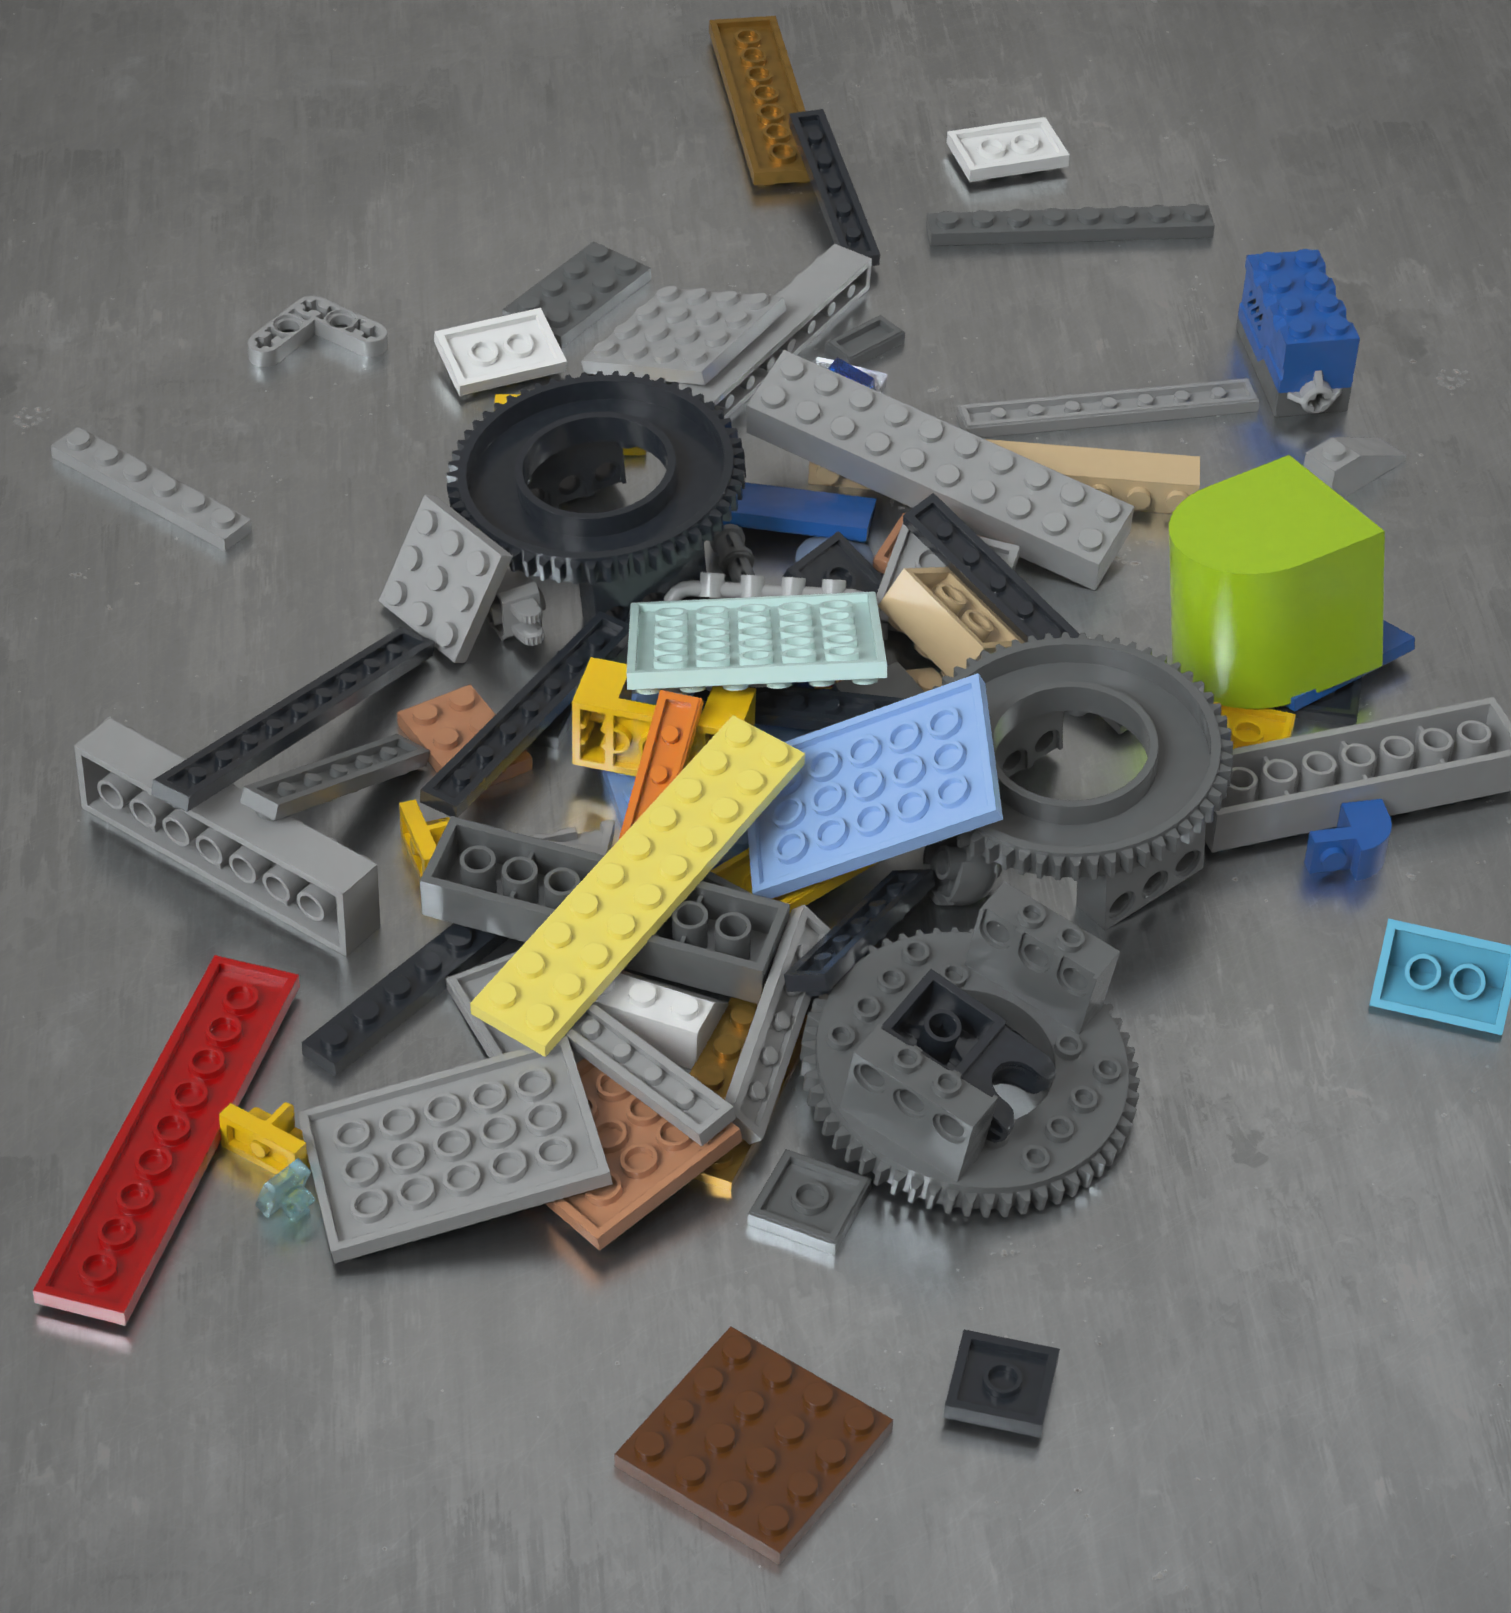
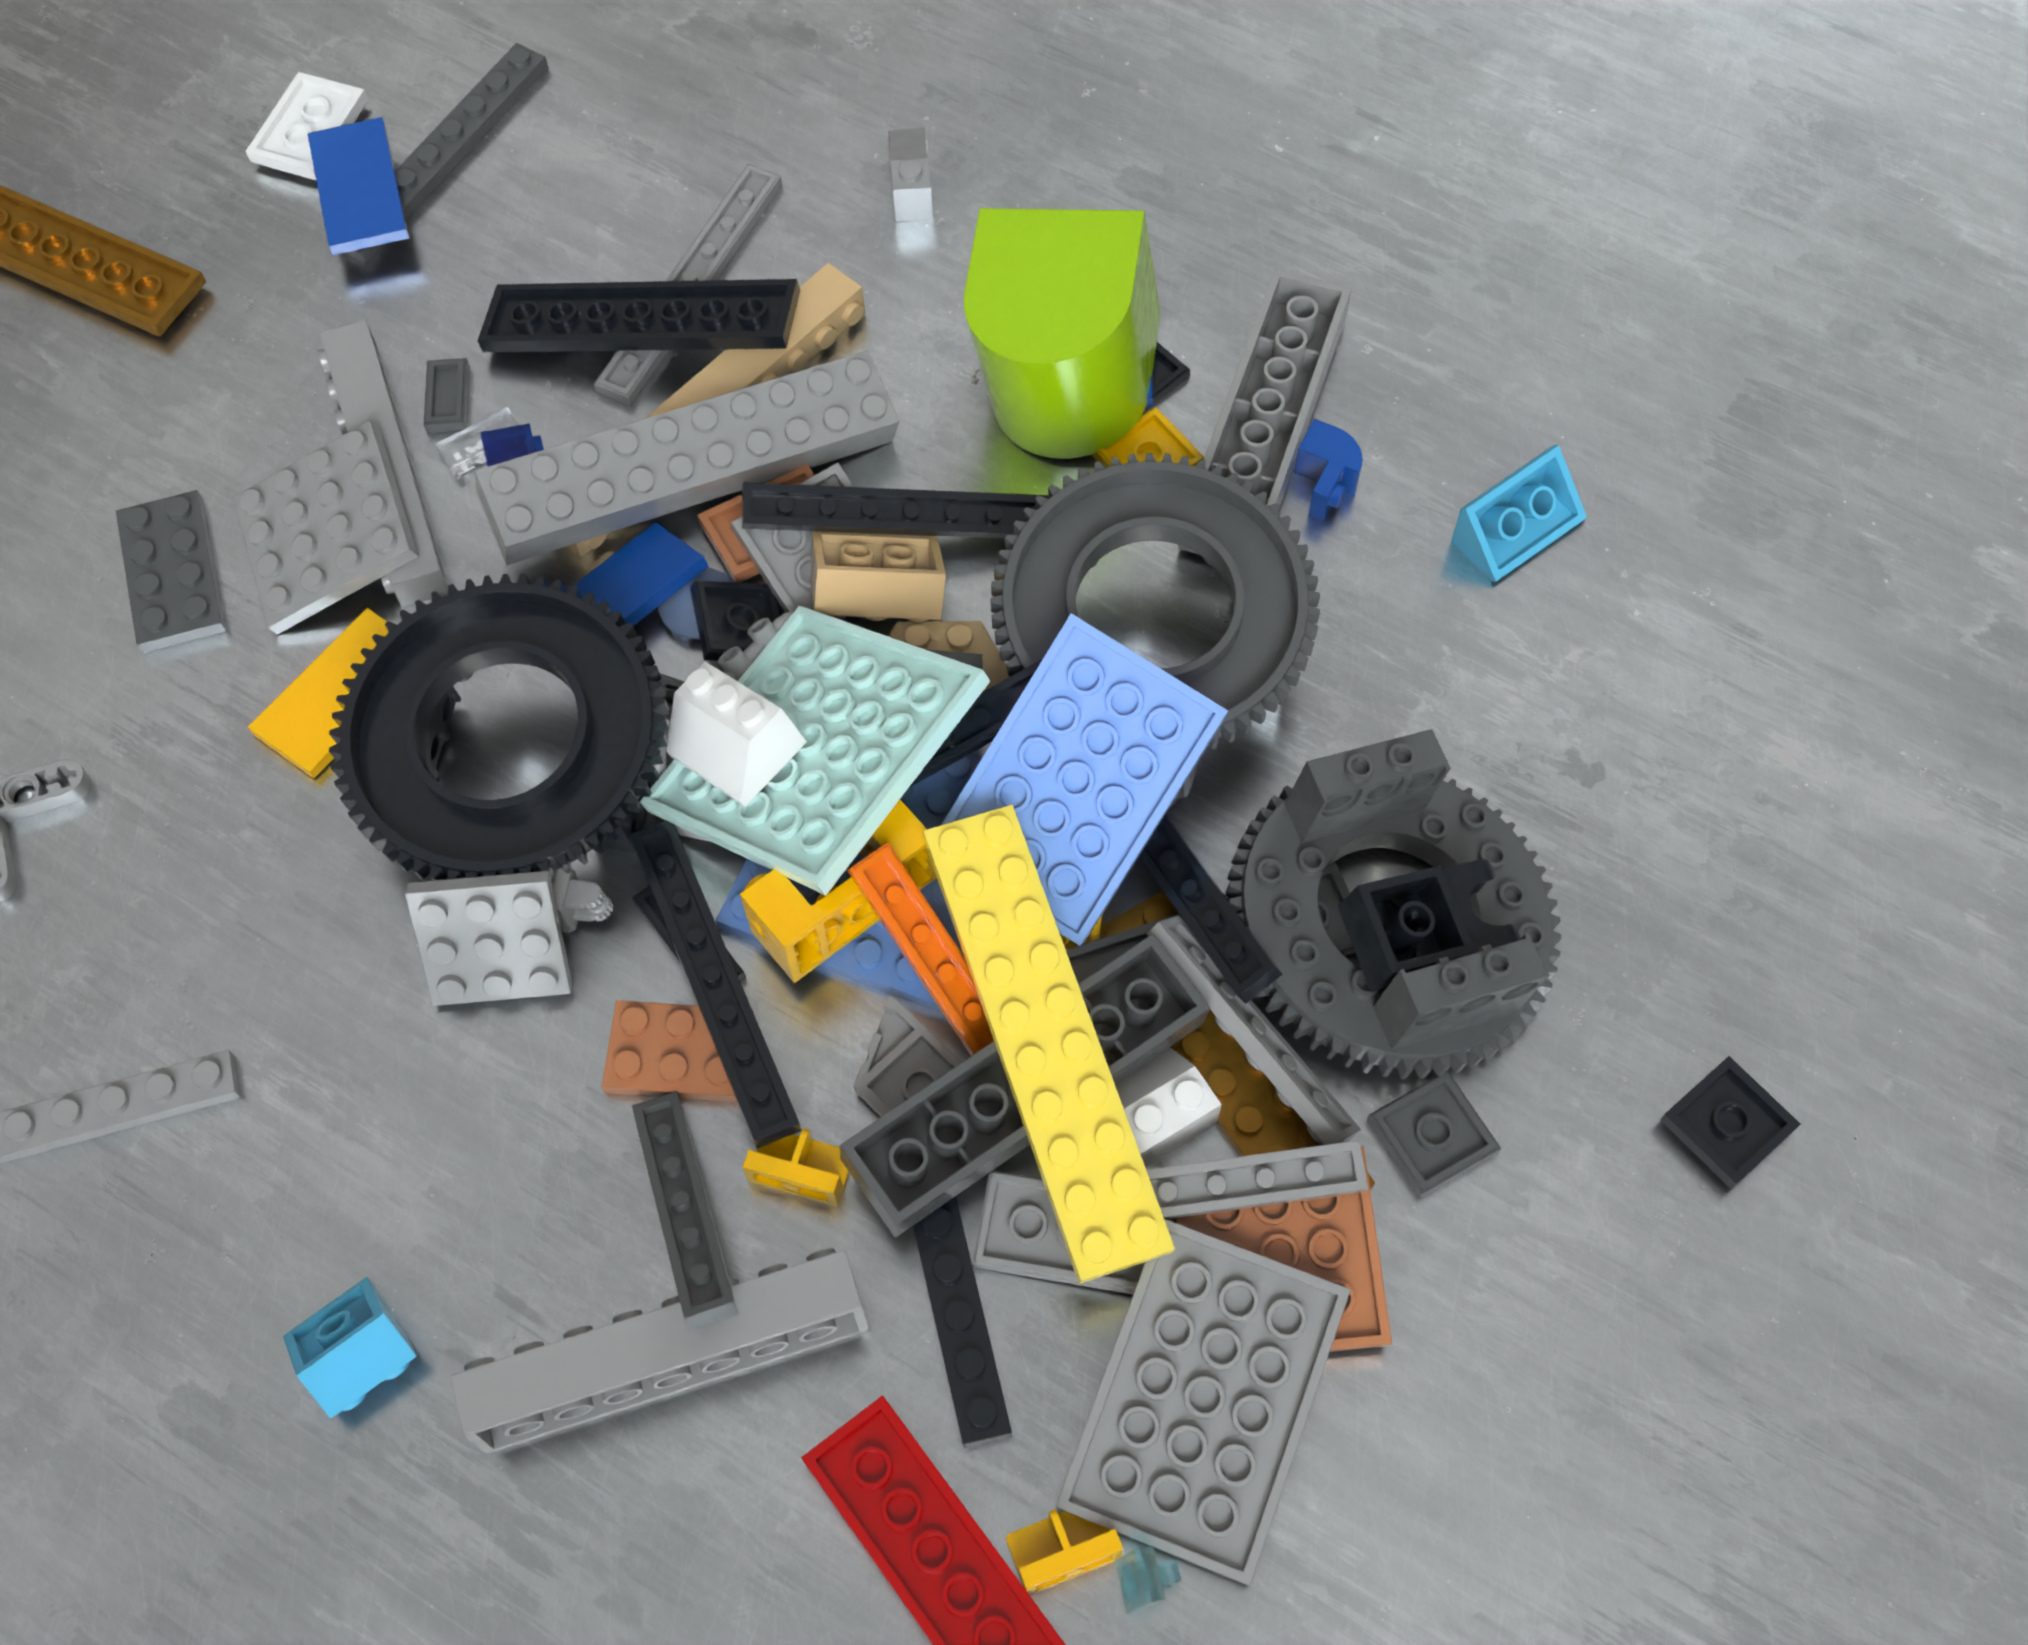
camera: 50 degrees left, 20 degrees up
black plate [151,627,435,812] -> none
white plate [434,308,567,396] -> none
reddish brown plate [614,1326,893,1565] -> none
black plate [789,109,881,266] -> none
blue piece [1236,249,1360,417] -> none
none -> medium azure slope [283,1277,417,1419]
none -> blue tile [307,117,409,255]
none -> black plate [477,279,800,352]
none -> white slope [666,662,807,807]

